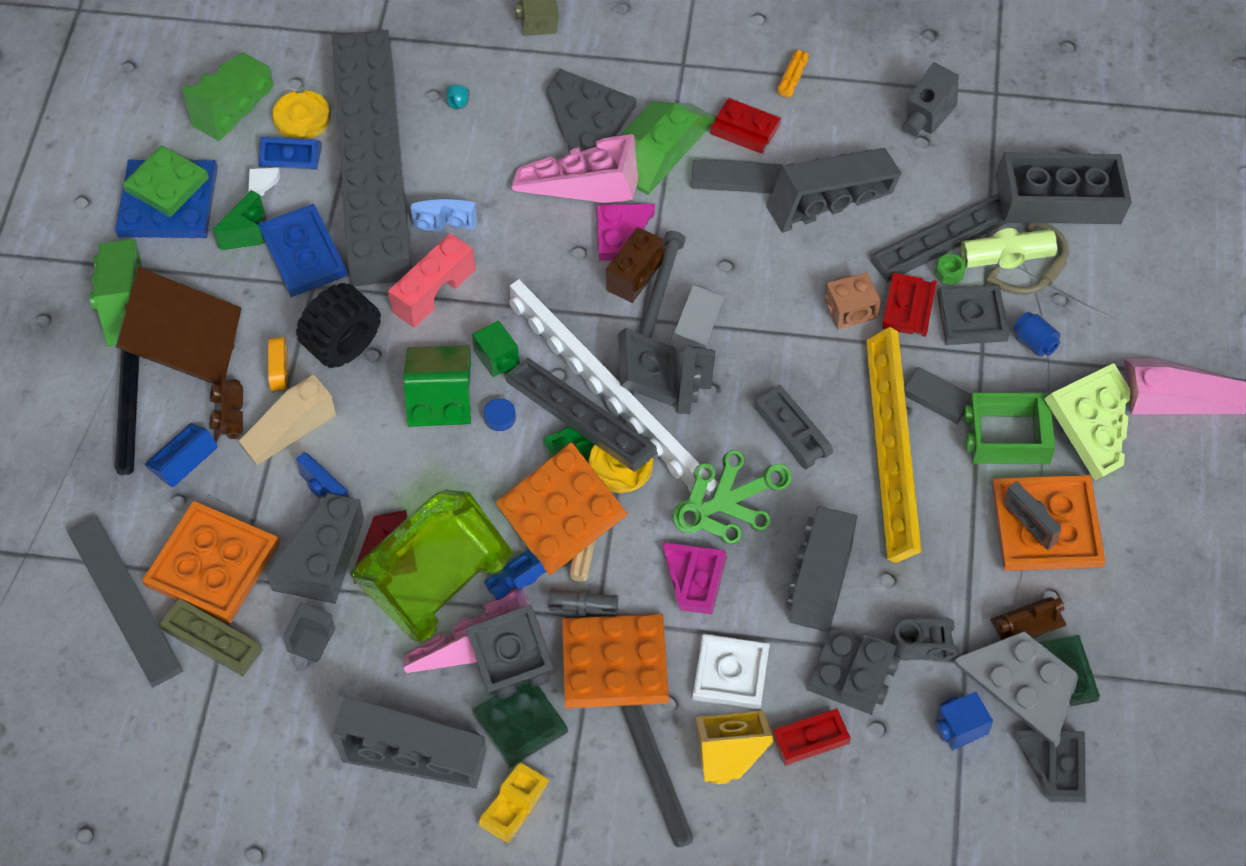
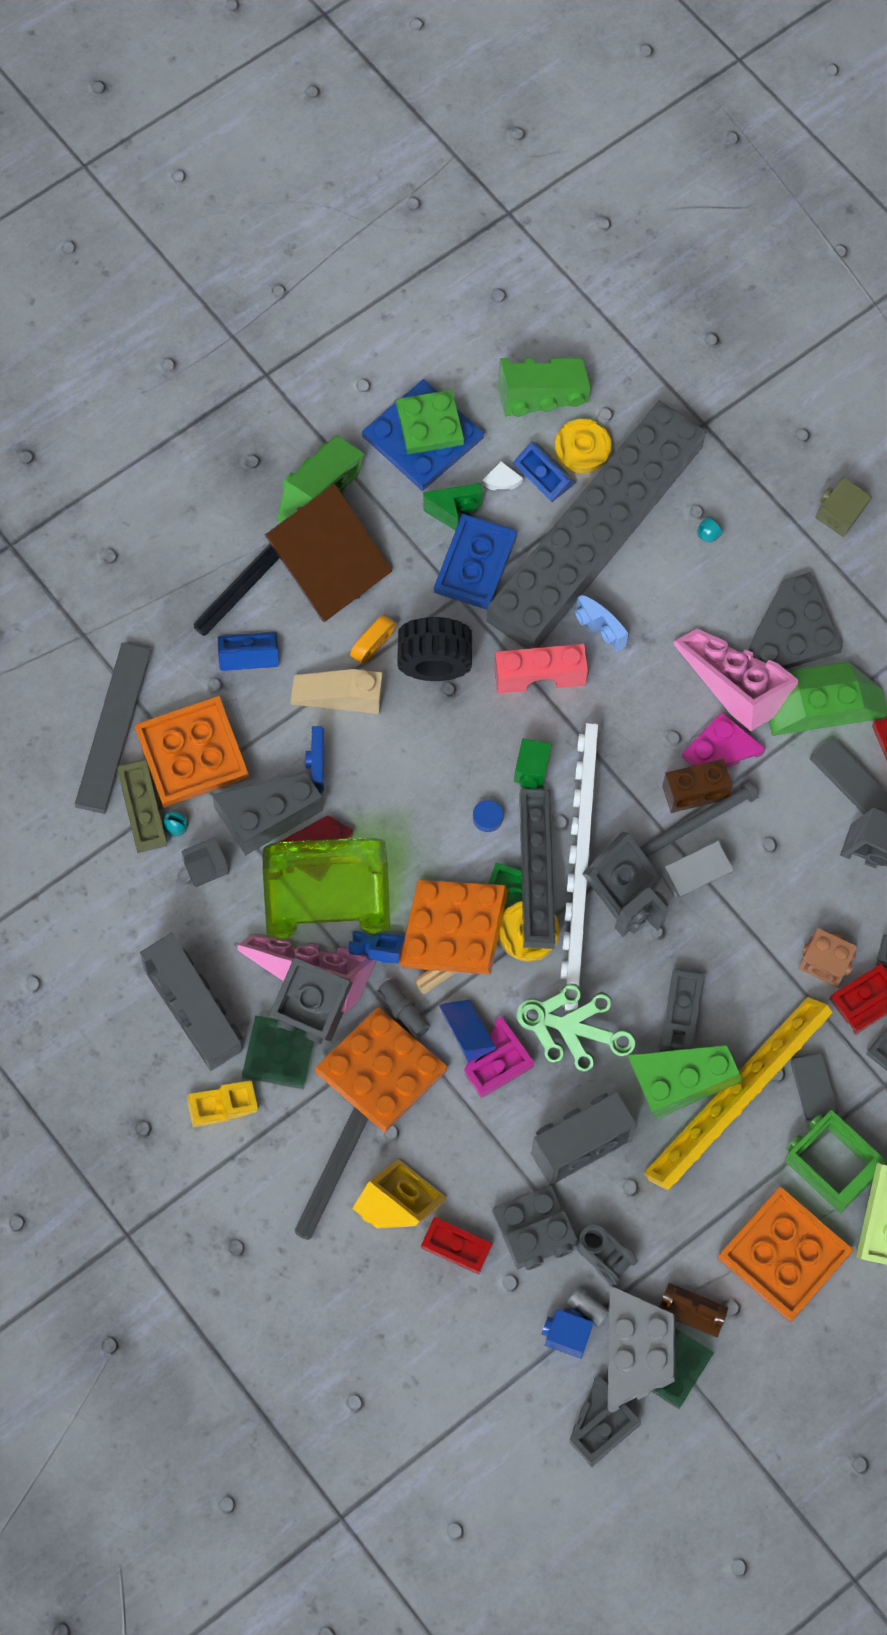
camera: 40 degrees right, 10 degrees up
reddish brown hinge [209,372,243,442] -> none
green piece [403,345,471,427] -> none
white tile [693,634,770,710] -> none
dark grey plate [1004,481,1062,550] -> none
none -> teal hinge [163,810,188,836]
none -> blue slope [439,1000,496,1063]
none -> light grey pin [567,1288,609,1327]
none -> bright green wedge [627,1045,743,1119]

